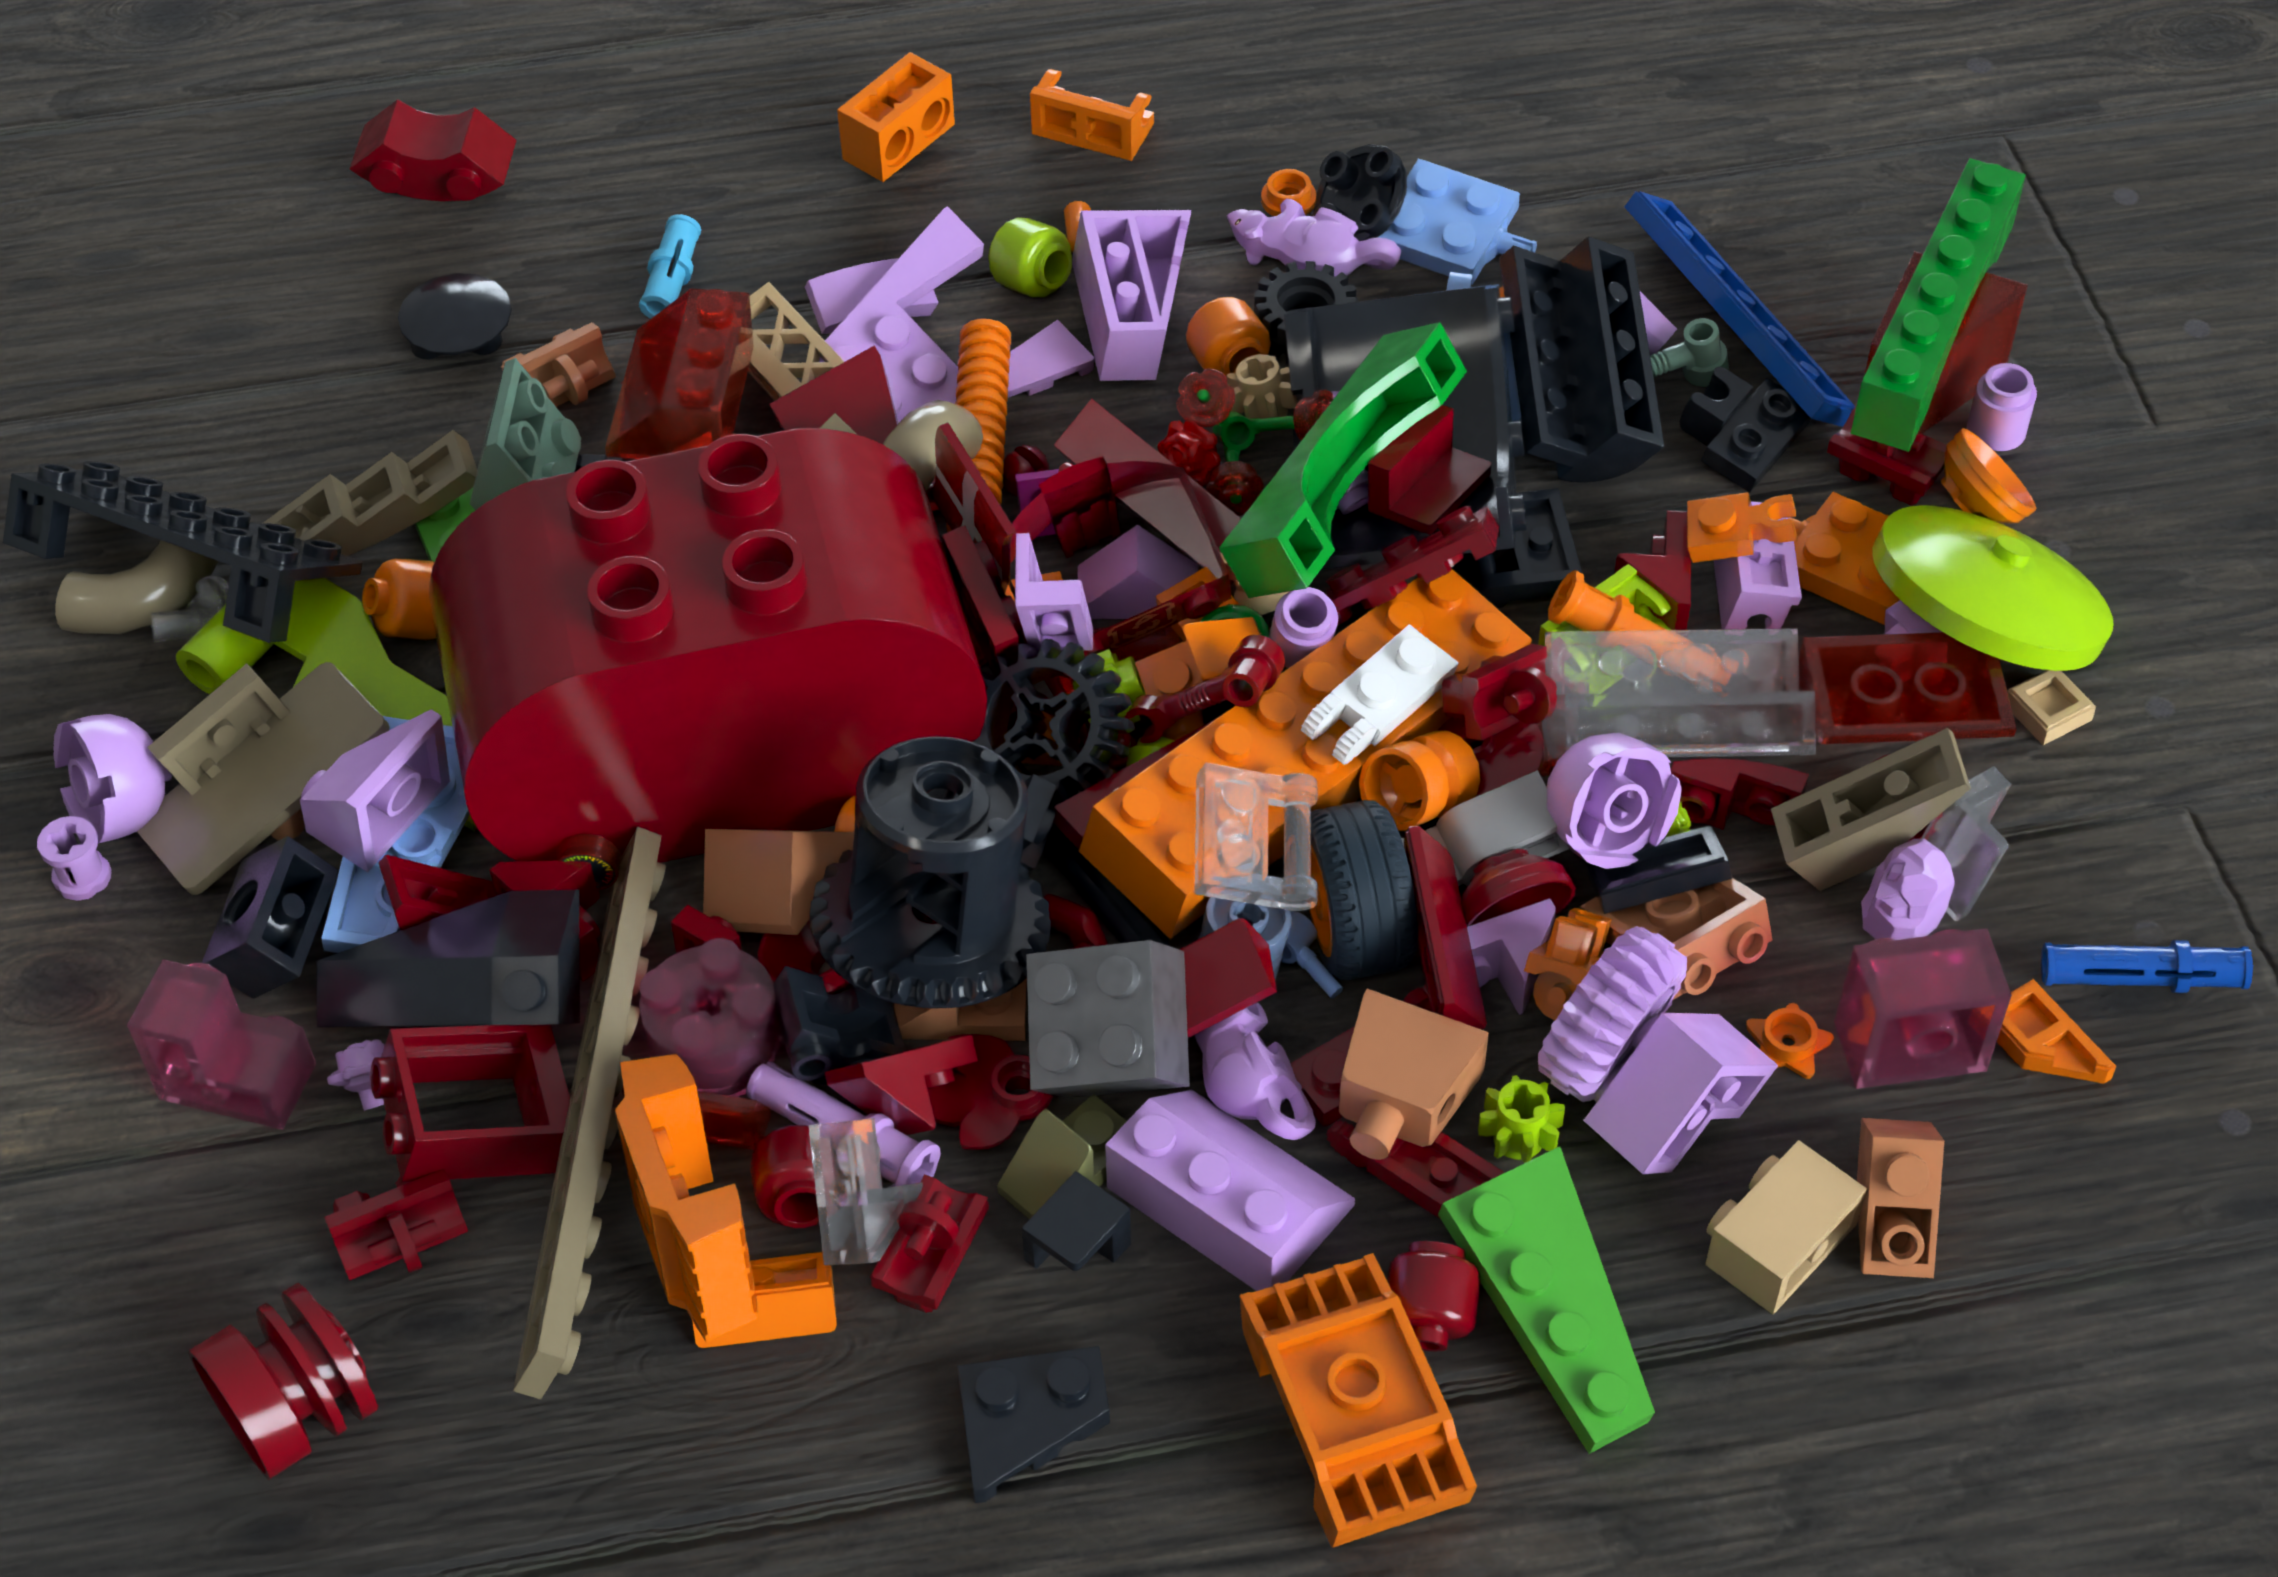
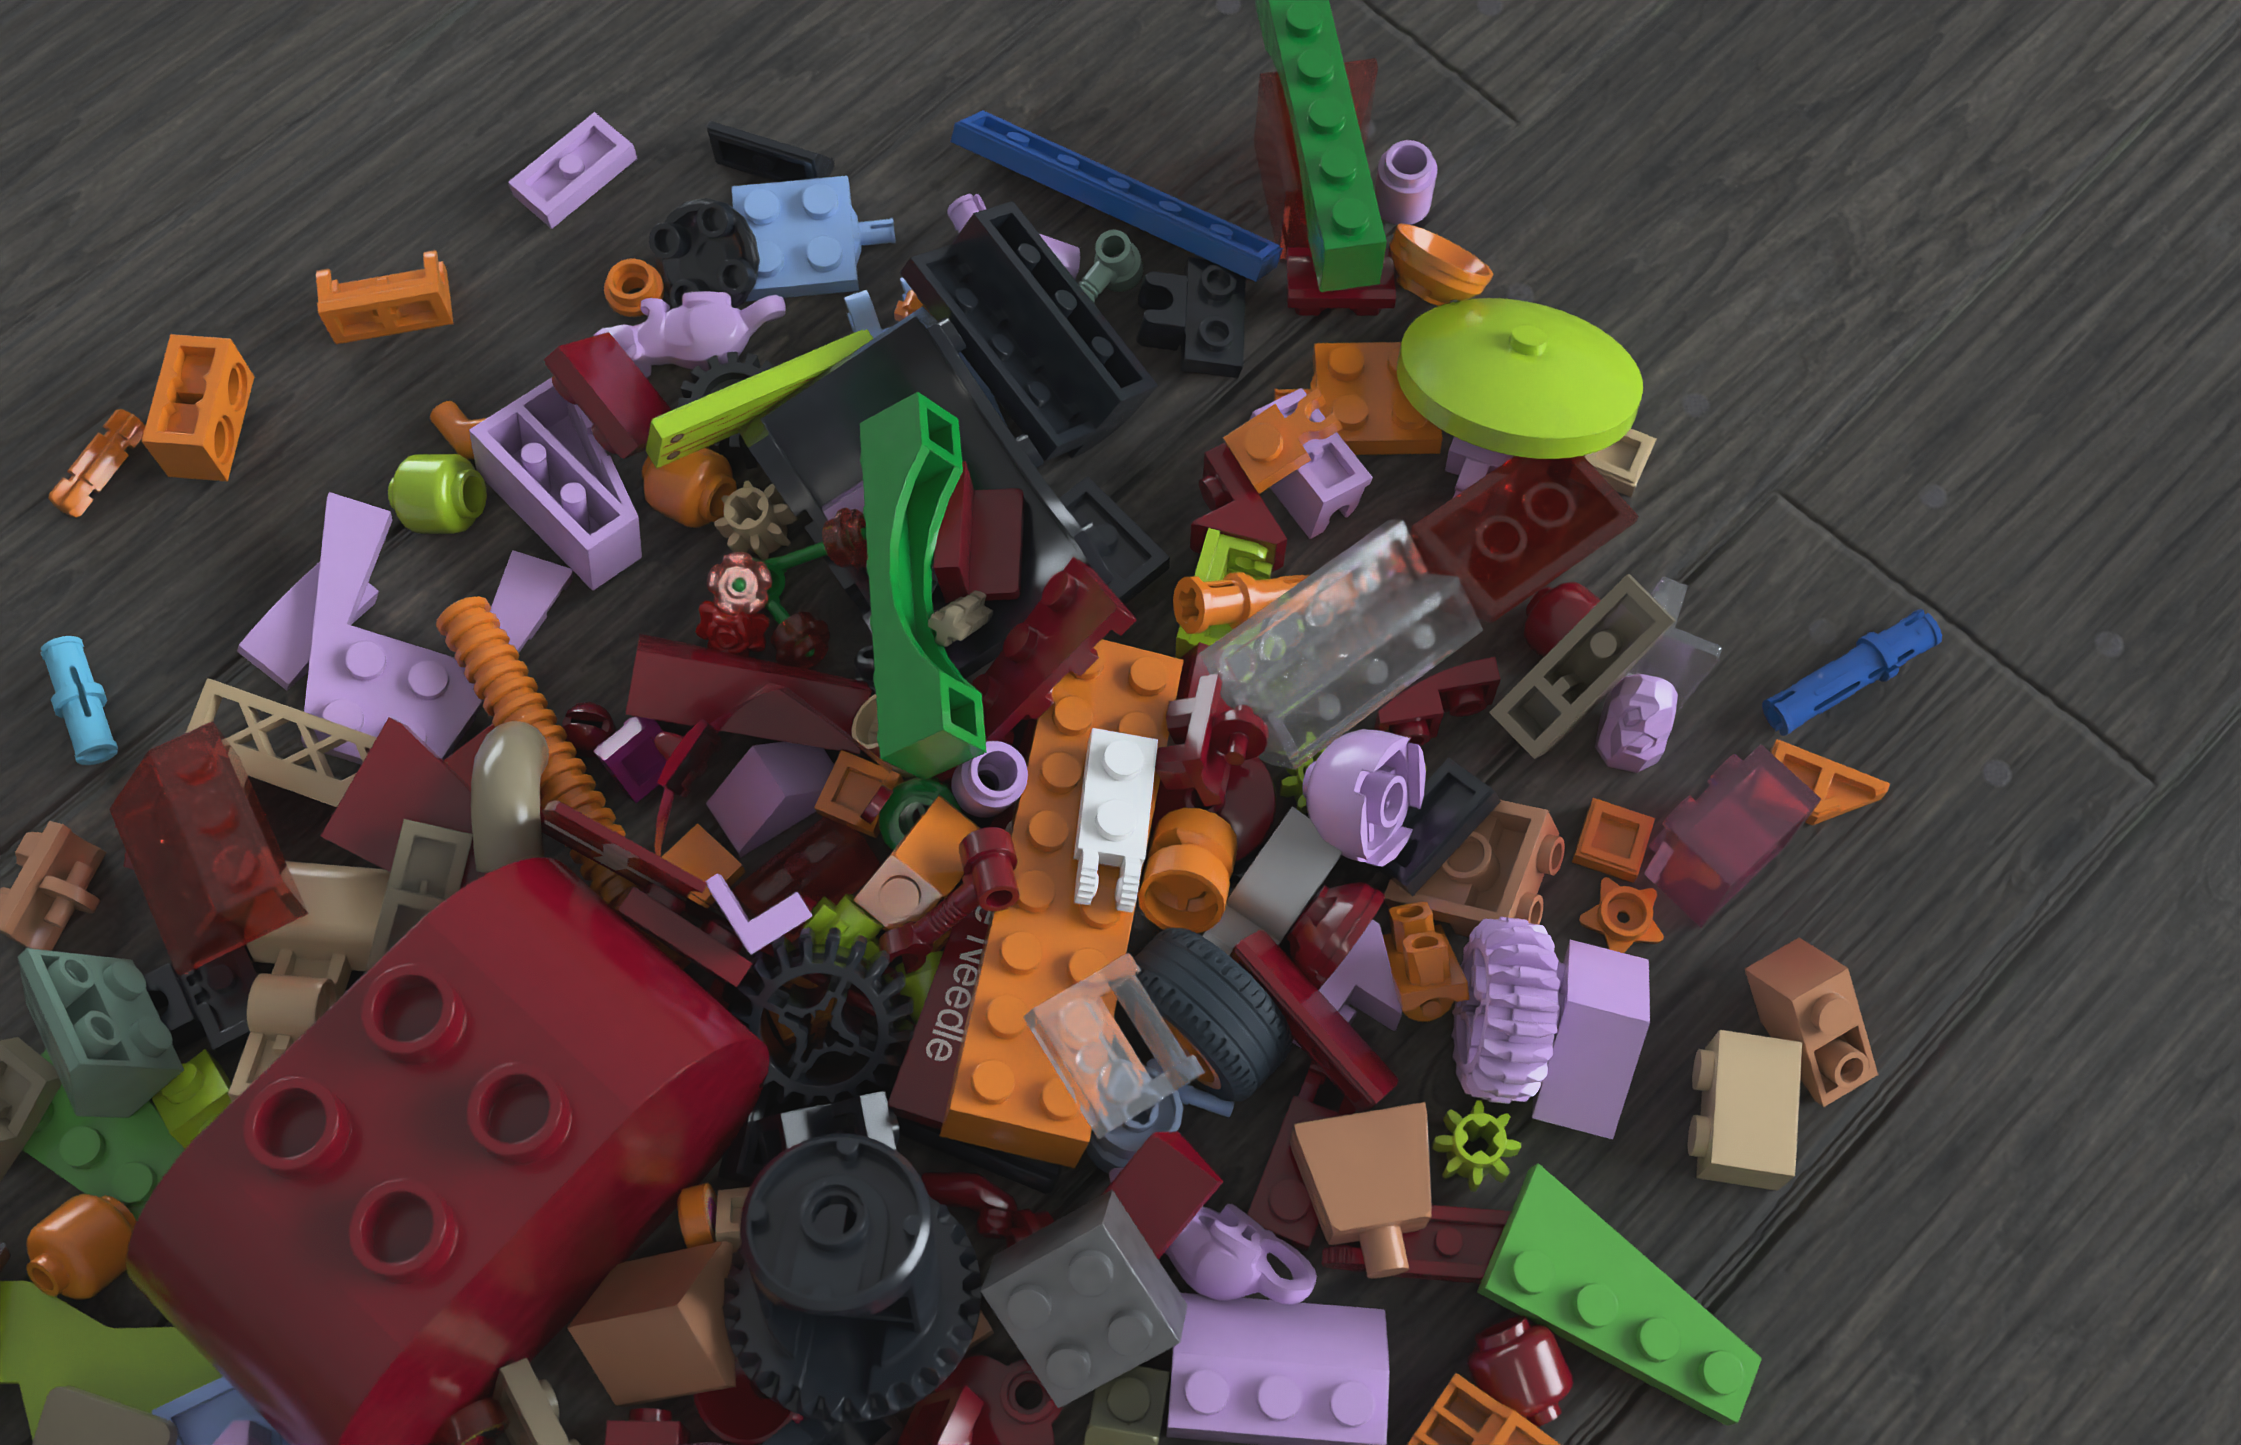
camera: 35 degrees left, 15 degrees up
none -> orange axle [48,409,145,518]
none -> lavender plate [508,112,637,229]
none -> dark red tile [544,332,672,459]
none -> lime tile [646,329,874,469]
none -> black slope [707,121,835,182]
none -> dark tan axle [928,590,993,647]
none -> orange tile [1572,798,1655,883]

